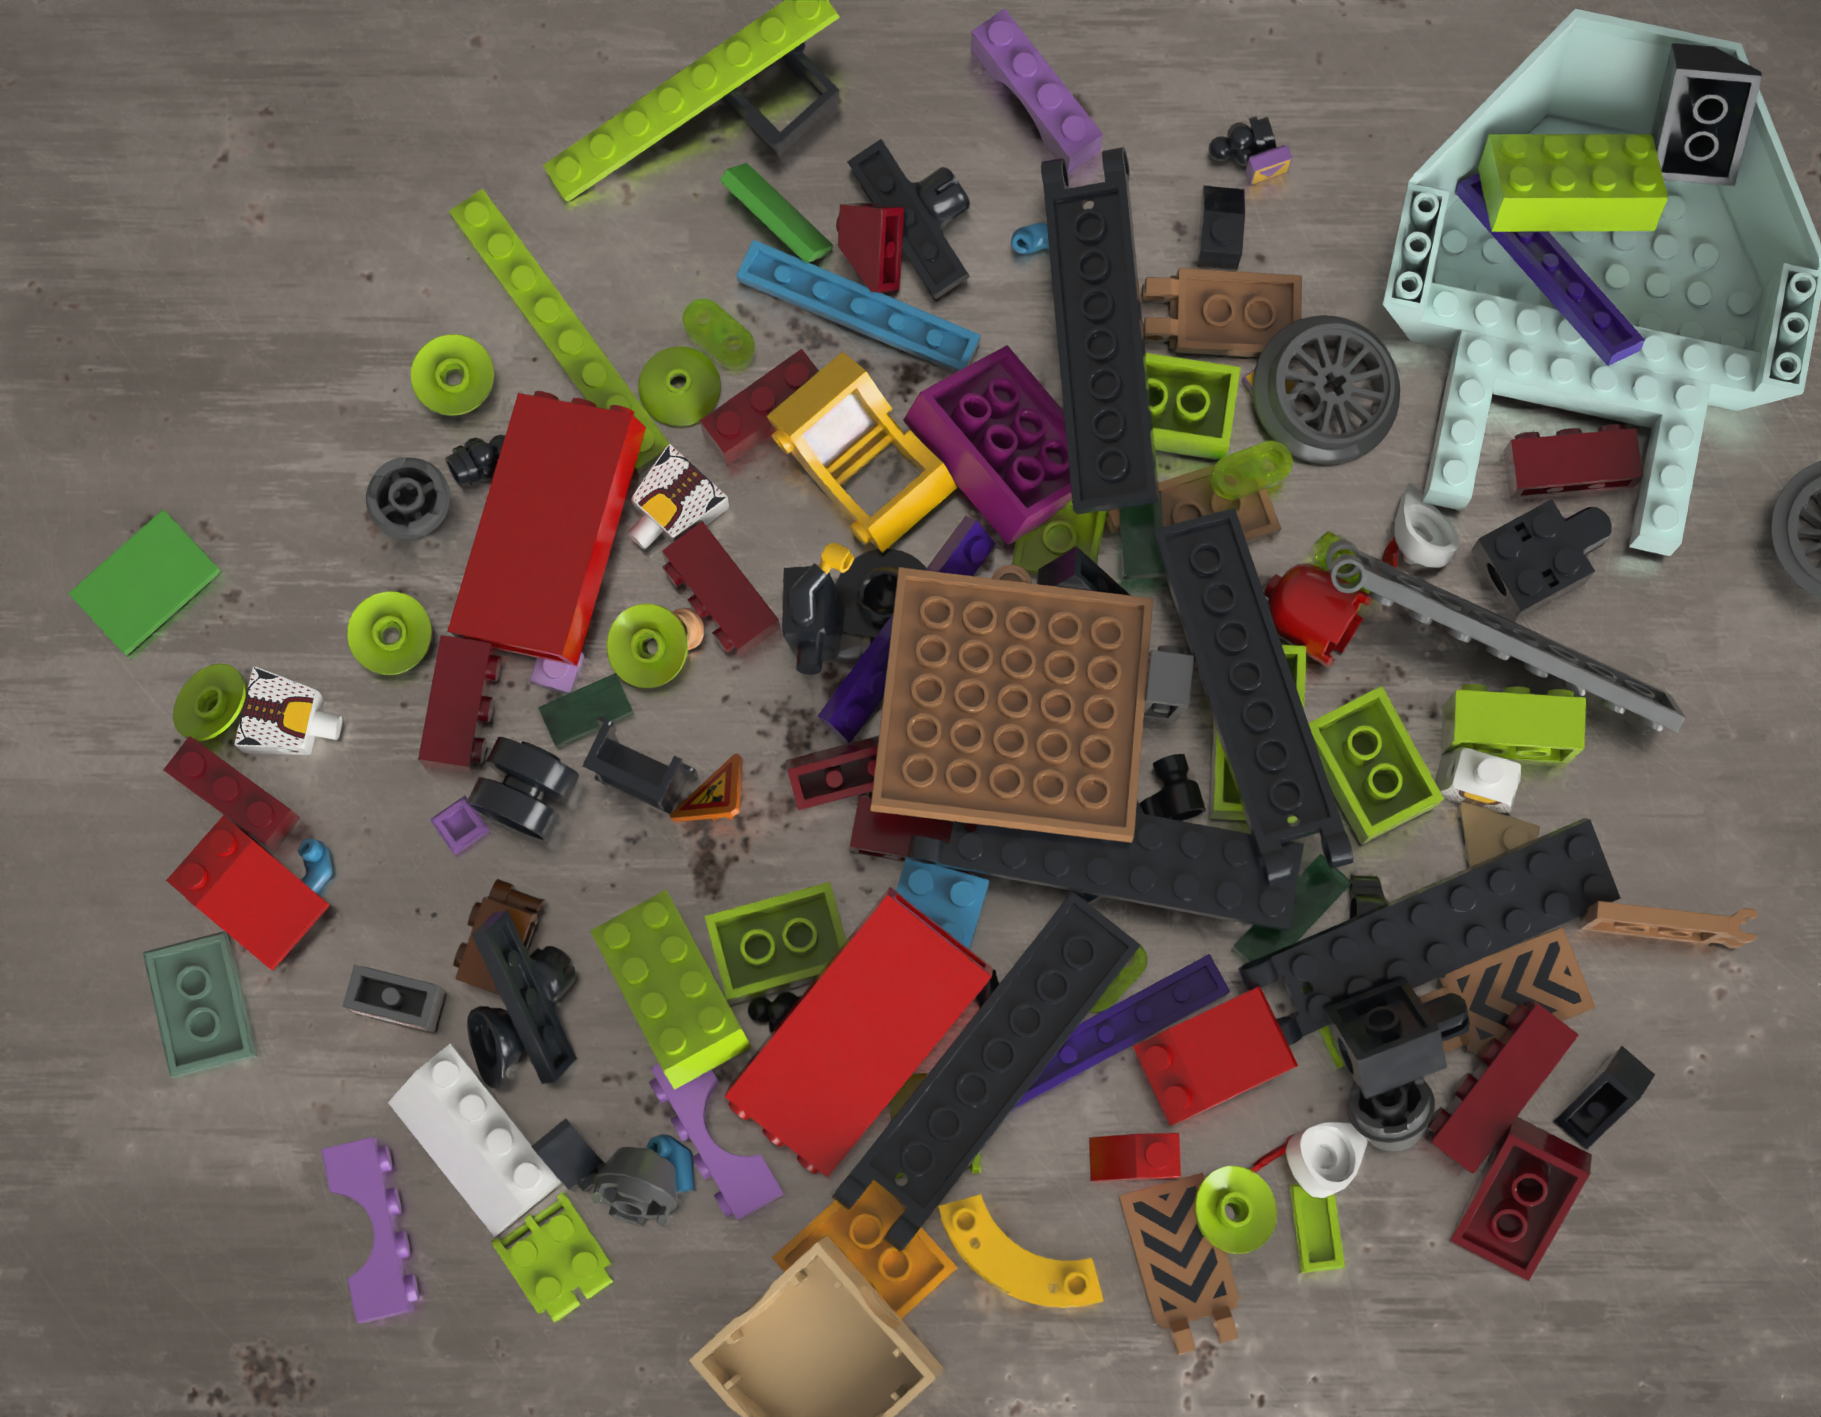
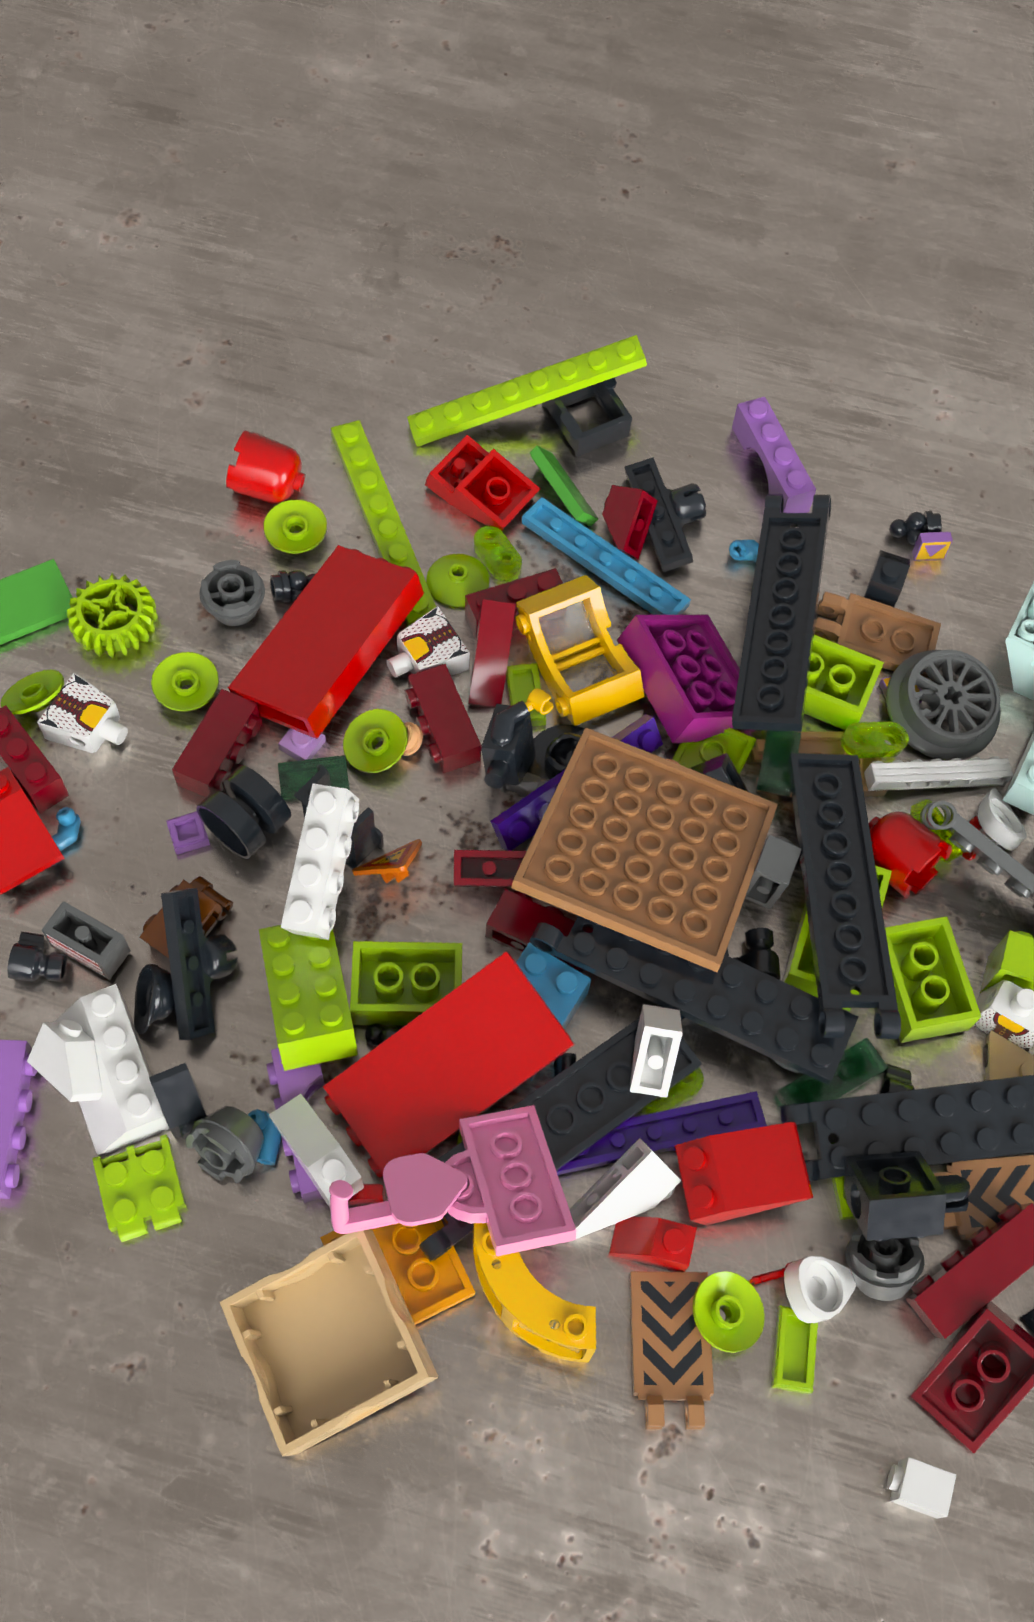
camera: 10 degrees right, 15 degrees down
none -> black piece [7,932,67,982]
none -> white slope [27,1019,102,1102]
none -> lime gear [67,573,158,658]
none -> cylinder [226,430,306,504]
none -> white slope [269,1094,364,1208]
none -> white brick [280,784,359,940]
none -> bright pink plate [329,1105,576,1256]
none -> red tile [348,1184,387,1207]
none -> red slope [424,434,540,531]
none -> dark red slope [468,599,516,708]
none -> lime tile [506,663,547,726]
none -> white slope [569,1138,681,1239]
none -> white slope [630,1004,682,1098]
none -> white piece [864,756,1013,791]
none -> white brick [887,1457,956,1519]

